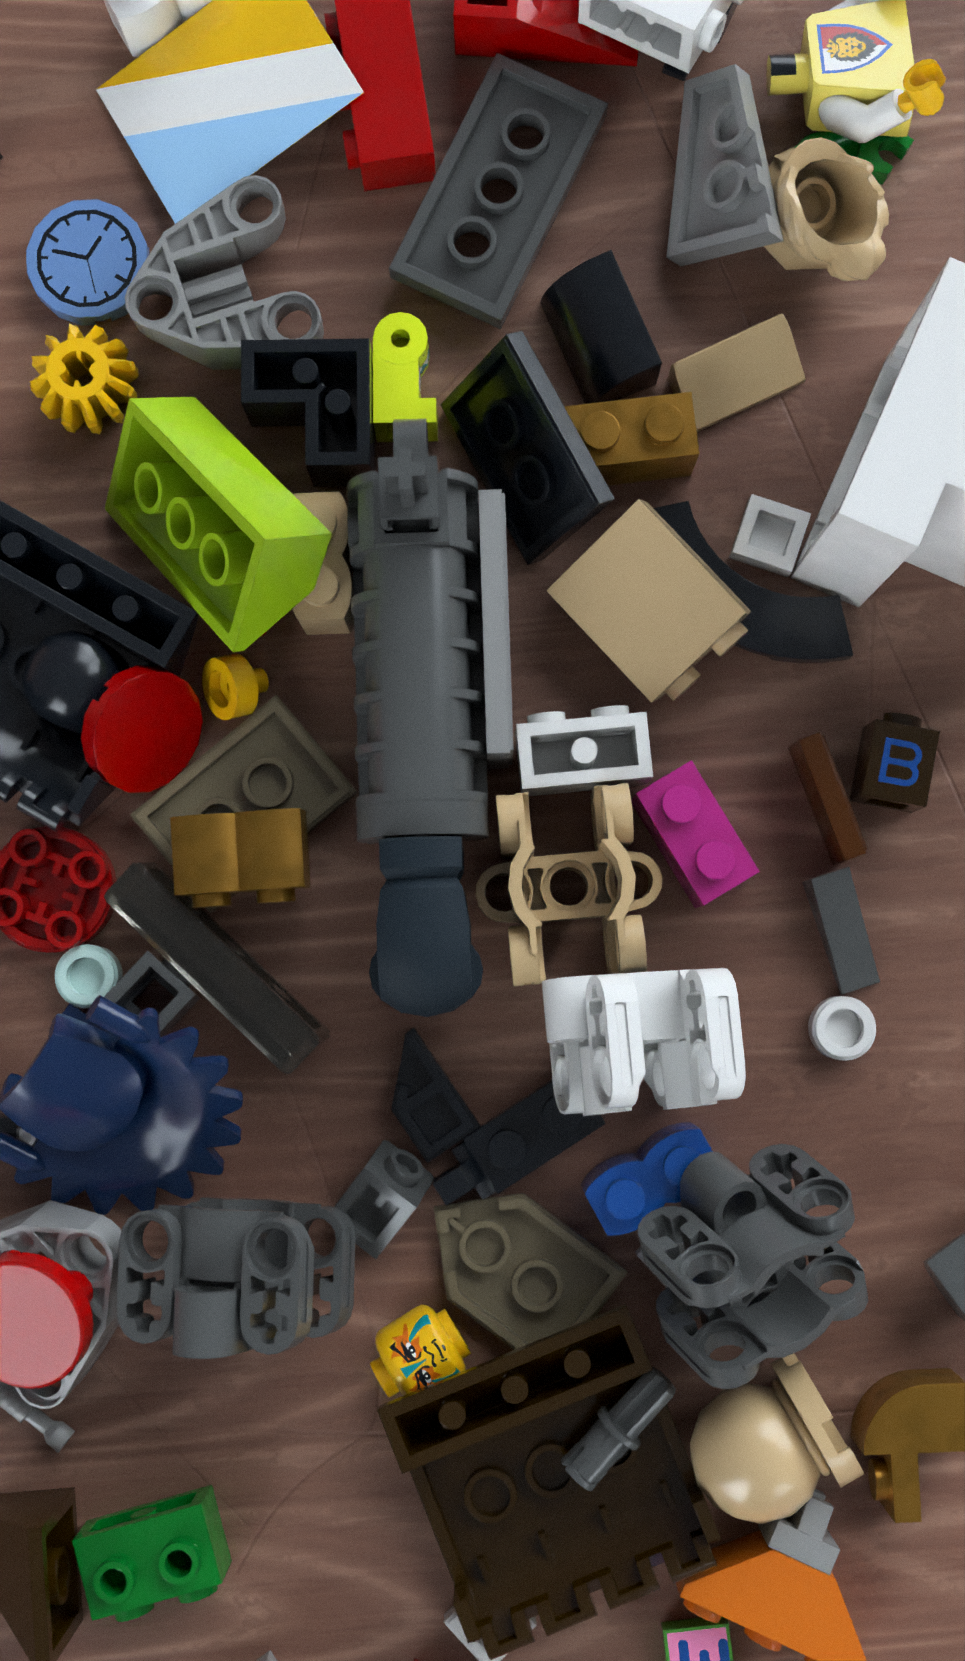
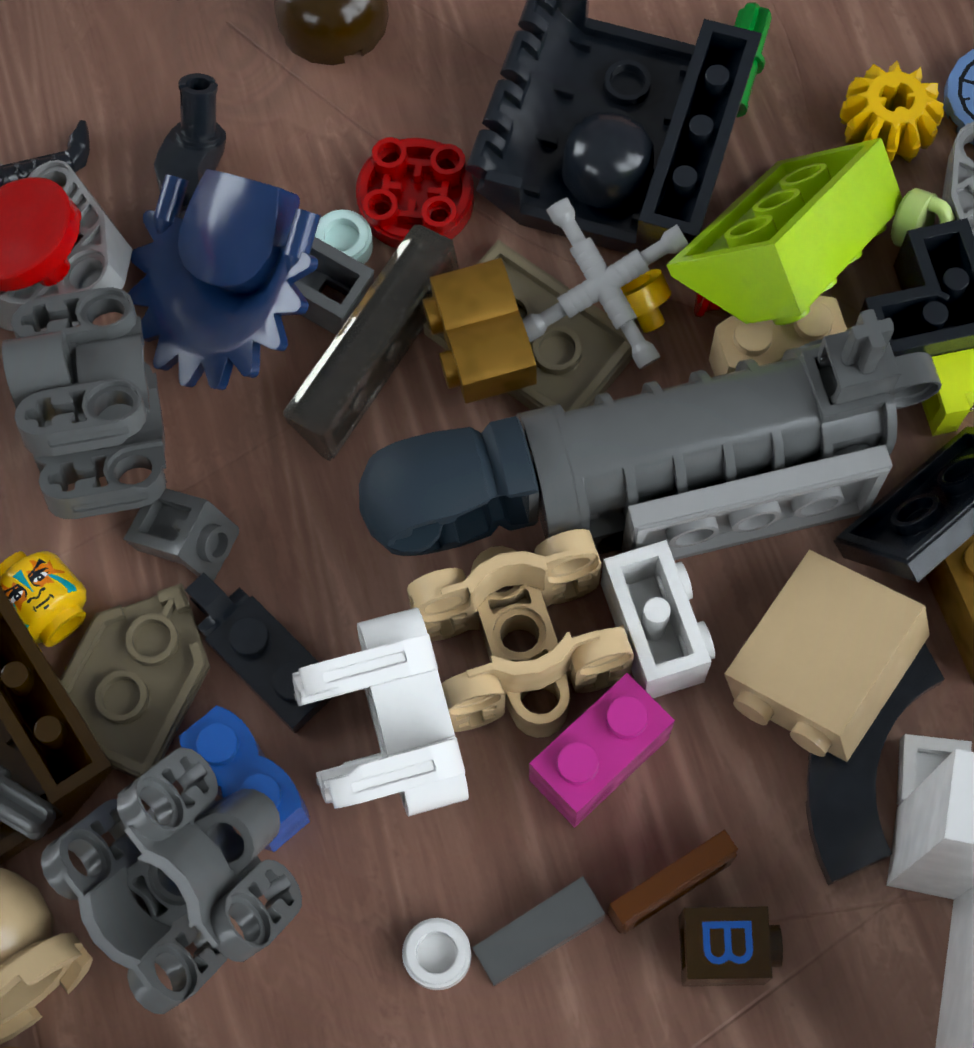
camera: 75 degrees right, 15 degrees down
red tile [81,665,203,793] -> none
black tile [391,1027,481,1163] -> none
none -> light grey piece [522,198,689,370]
none -> yellowish green tile [891,188,955,247]

